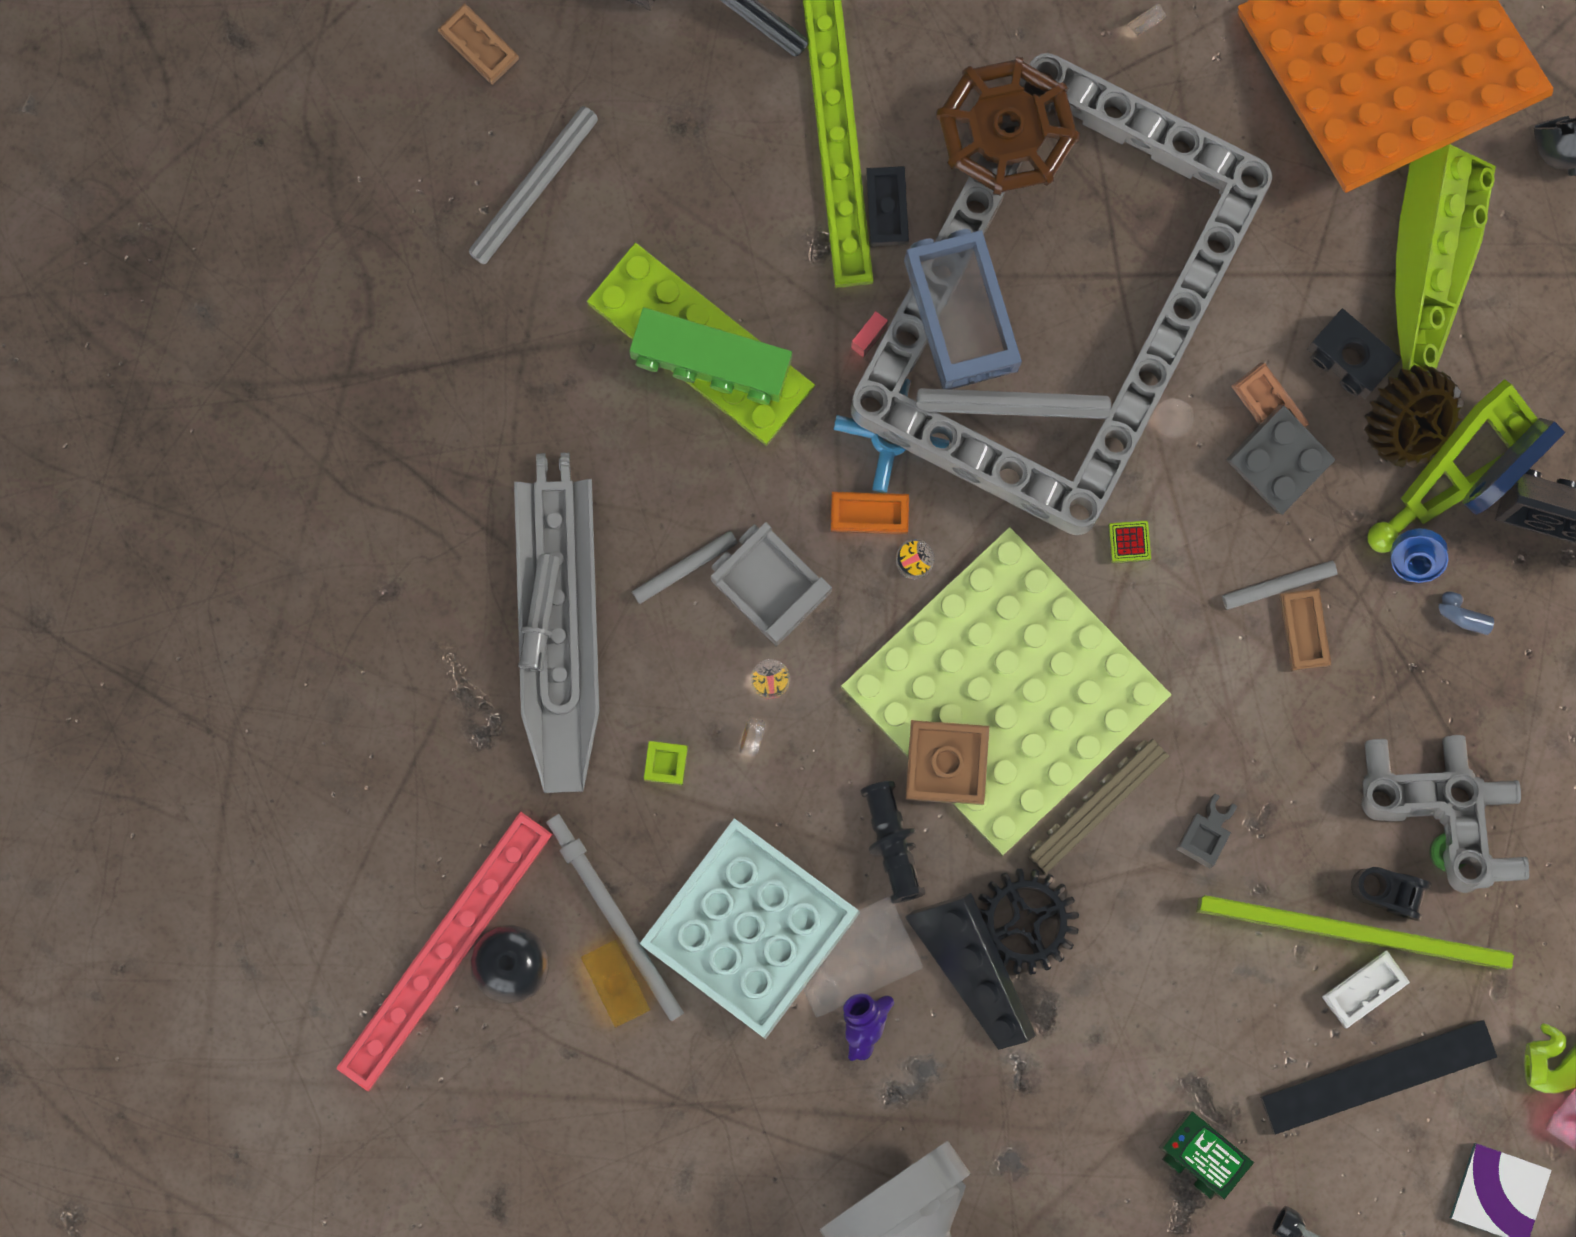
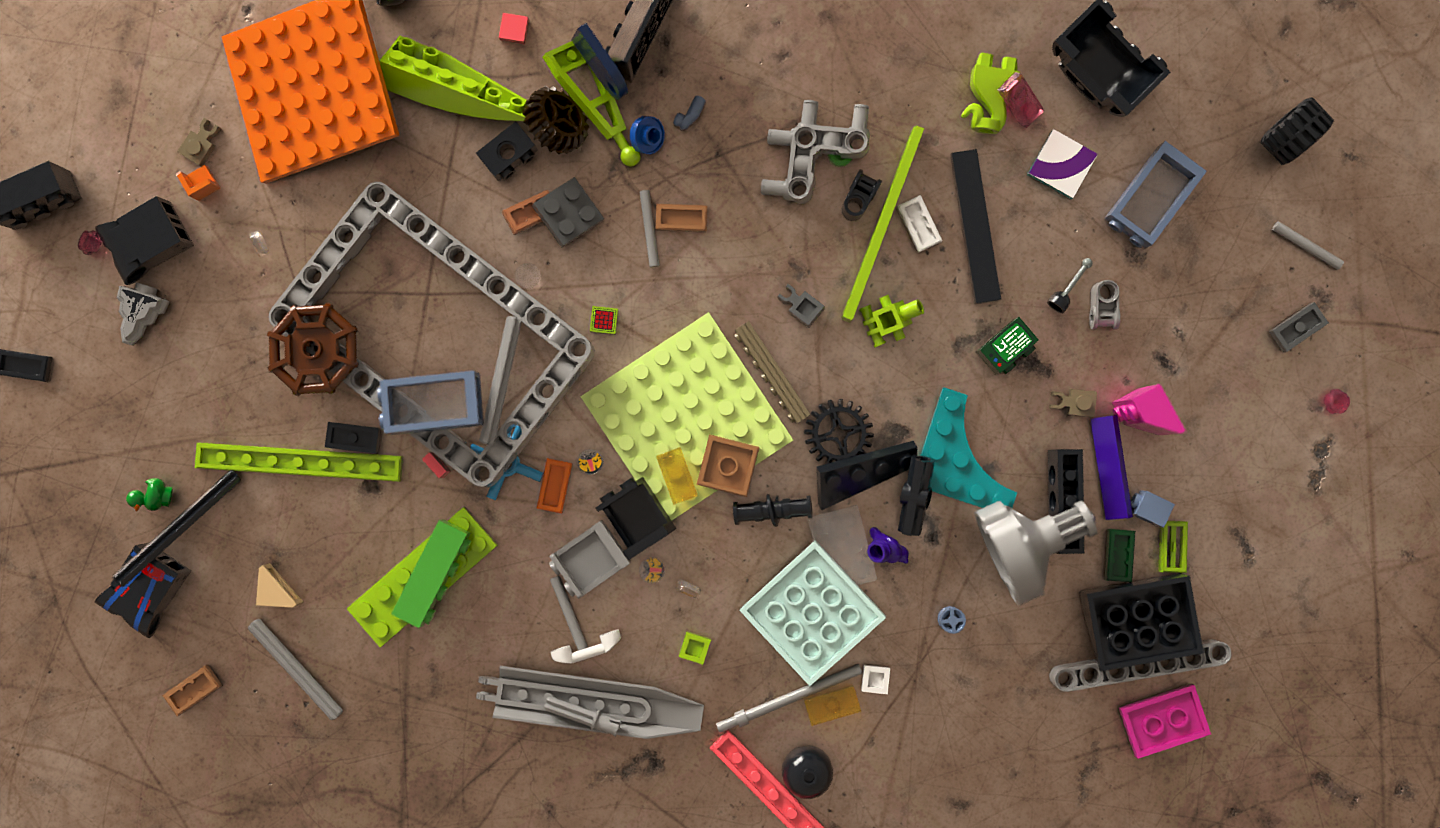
camera: 80 degrees left, 5 degrees up
none -> tan slope [256,564,303,608]
none -> coral tile [499,13,529,44]
none -> white bar [550,629,621,664]
none -> black panel [595,477,676,560]
none -> clear yellow tile [656,447,698,505]
none -> lime piece [859,295,924,348]
none -> white plate [861,665,890,694]
none -> black piece [898,455,935,536]
none -> teal plate [920,387,1017,508]
none -> sand blue wheel [937,606,966,634]

